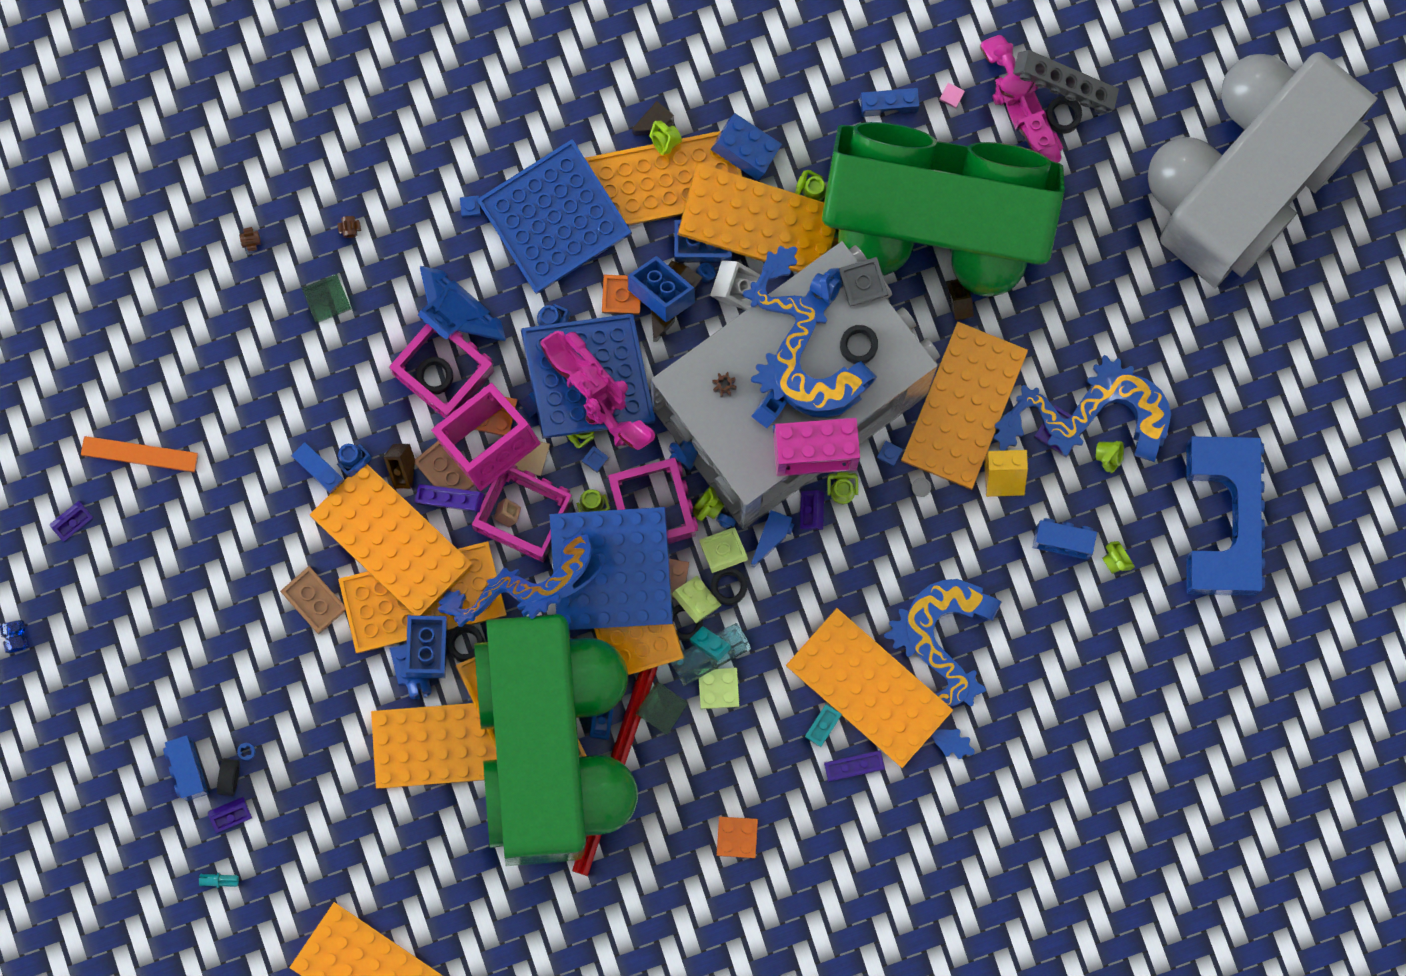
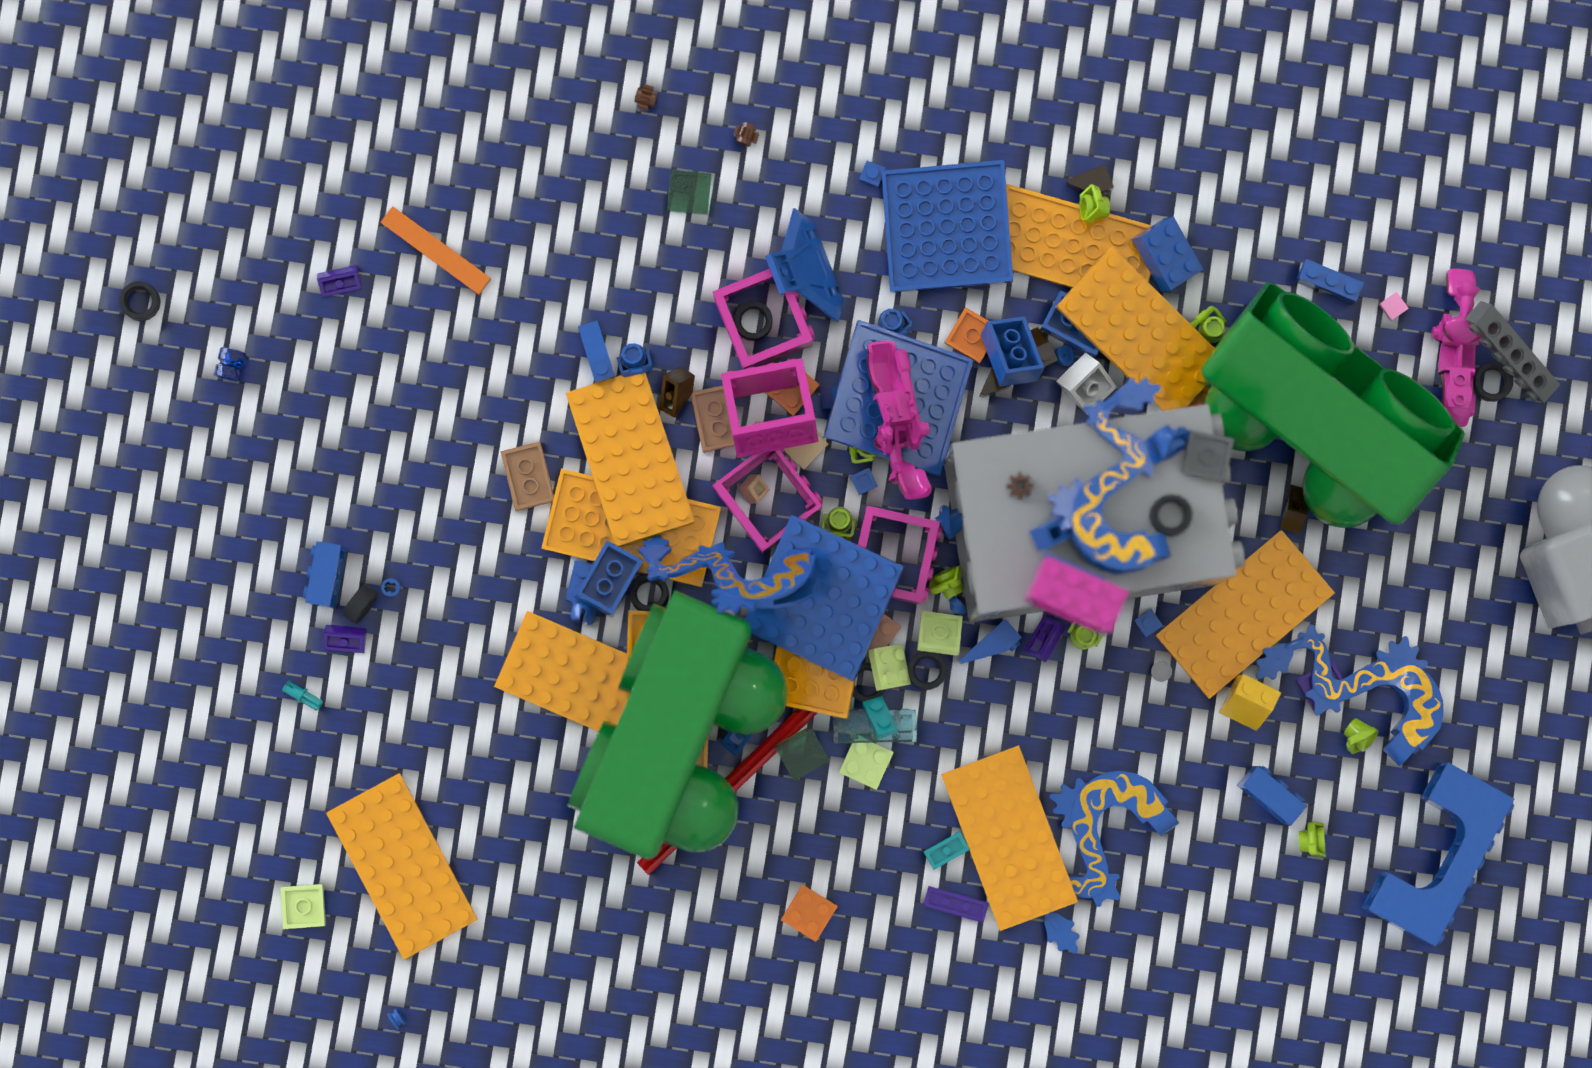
camera: 30 degrees right, 5 degrees up
dark purple tile [414,484,484,512] -> none

